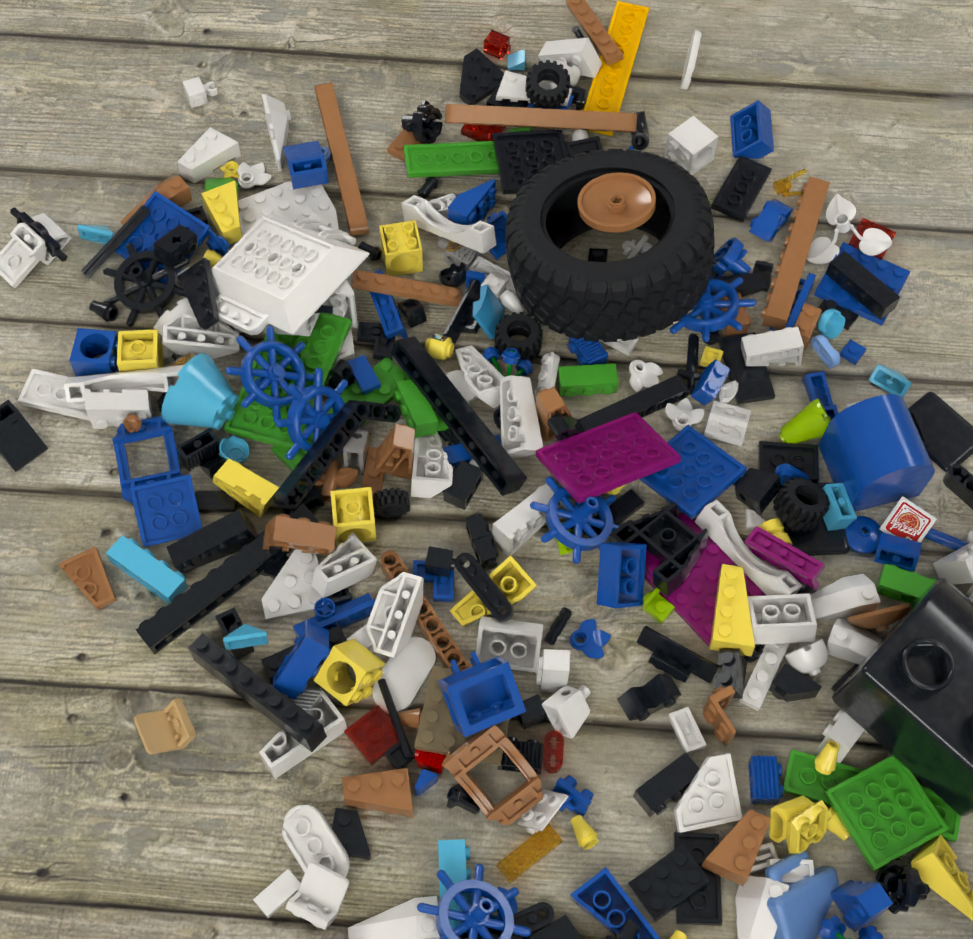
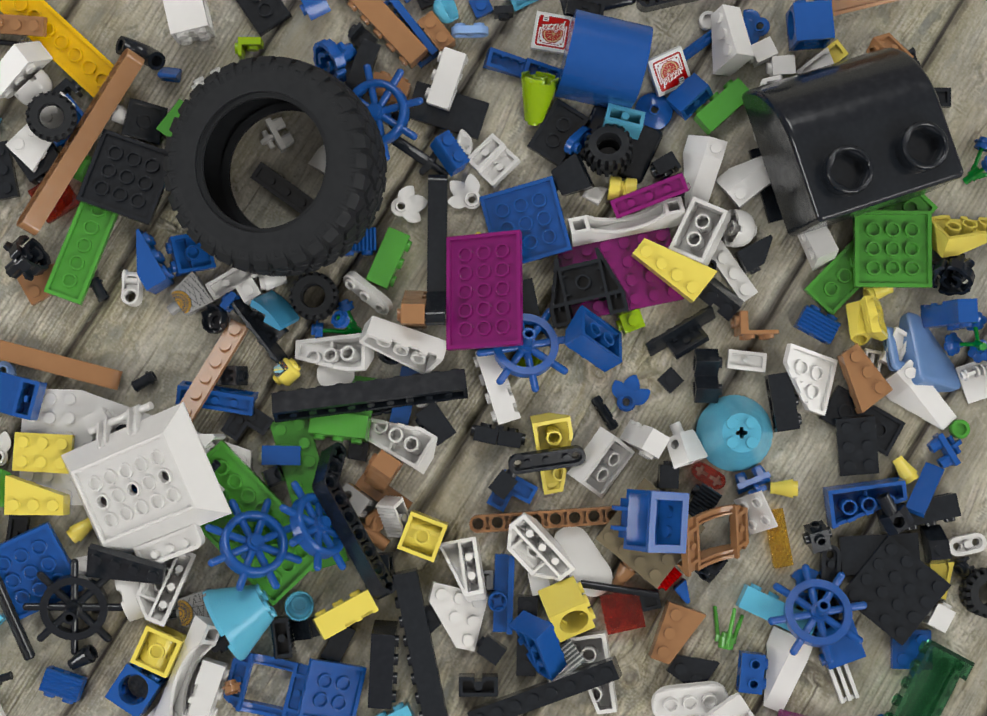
camera: 60 degrees left, 25 degrees up
black brick [154,225,198,267] -> none
blue plate [206,229,230,257] -> none
medium azure slope [223,624,269,650] -> none
medium nougat wedge [263,514,337,555] -> none
black tyre [373,488,410,519] -> none
light yellow brick [379,220,423,276] -> none
white arch [402,195,496,254] -> none
medium nougat dish [578,173,656,233] -> none
light yellow plate [700,346,724,367] -> none
light yellow cone [814,740,840,775] -> none
medium nougat dish [847,603,910,632] -> none
none -> light yellow plate [12,432,75,474]
none -> blue brick [39,665,88,704]
none -> white brick [375,495,409,538]
none -> black brick [476,634,507,666]
none -> black plate [494,5,513,21]
none -> black brick [650,151,681,179]
none -> black plate [657,367,684,394]
none -> medium azure cone [696,395,773,472]
none -> bright green plant [713,606,744,650]
none -> blue brick [736,650,768,695]
none -> black brick [802,520,833,554]

